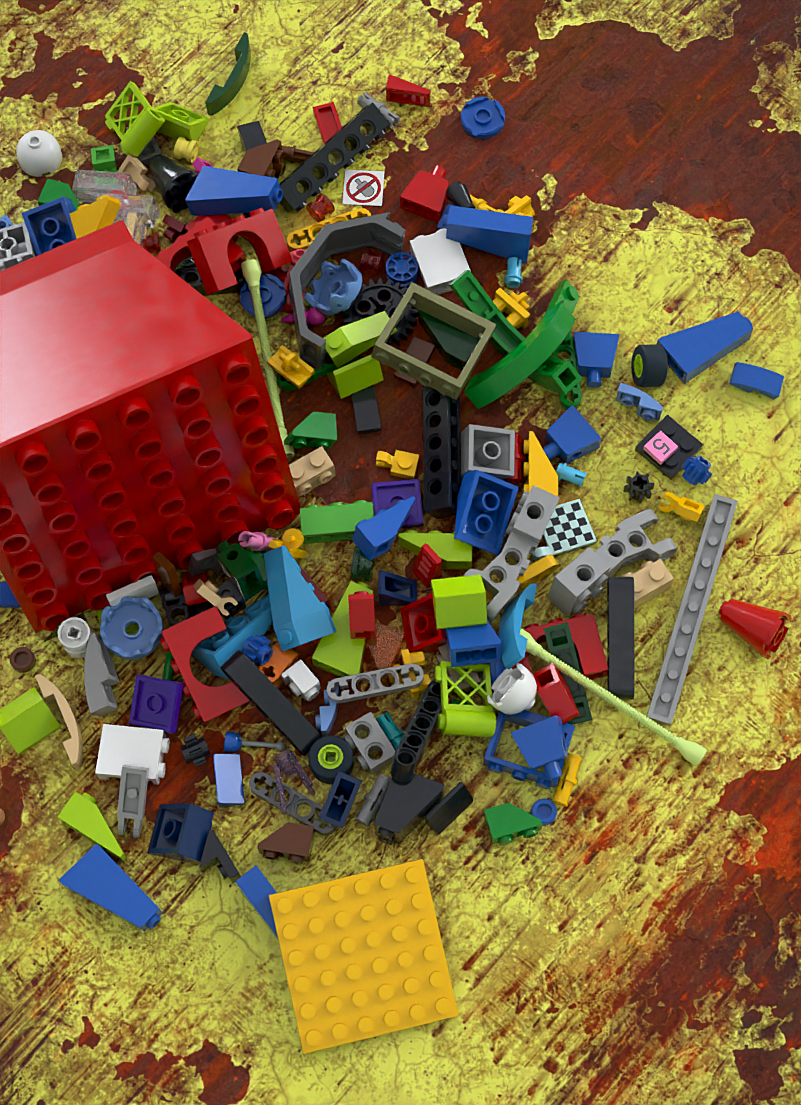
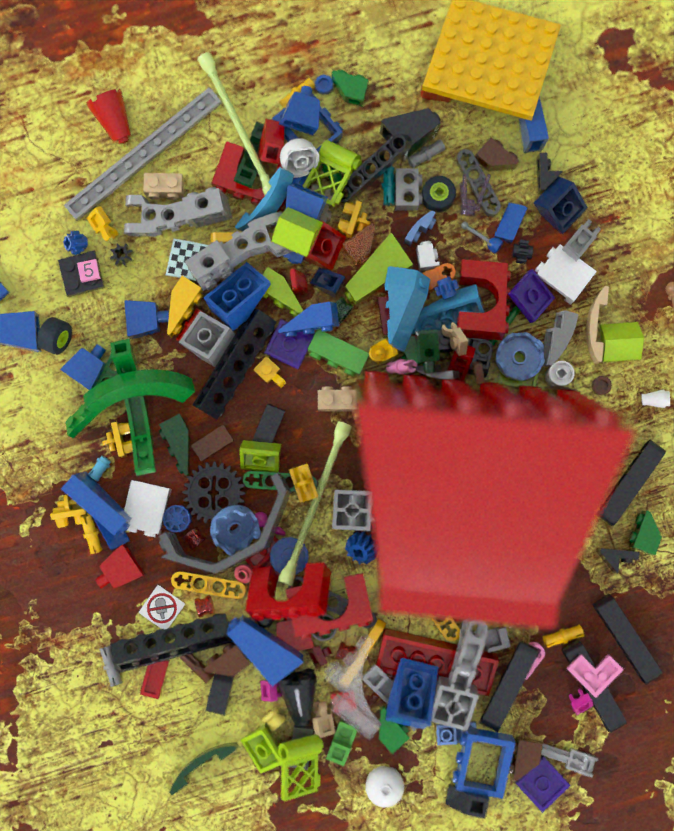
camera: 155 degrees left, 15 degrees up
lime slope [58,791,127,862] -> none
blue slope [59,844,163,932] -> none
yellow slope [70,195,121,239] -> none
white tile [106,575,159,606] -> none
black beam [220,650,322,756] -> none
green slope [284,411,337,450] -> none
dark blue slope [319,771,362,828] -> none
lime slope [324,311,397,368] -> none
light grey beam [327,664,424,703] -> none
red slope [348,591,376,639] -> none
olive window [371,282,496,400] -> none
red slope [386,75,431,107] -> none
black slope [425,782,473,835] -> none
black cone [446,181,476,209] -> none
blue tile [461,97,505,139] -> none
medium azure pin [556,463,586,487] -> none
black beam [607,577,634,700] -> none
medium blue slope [616,383,663,421] -> none

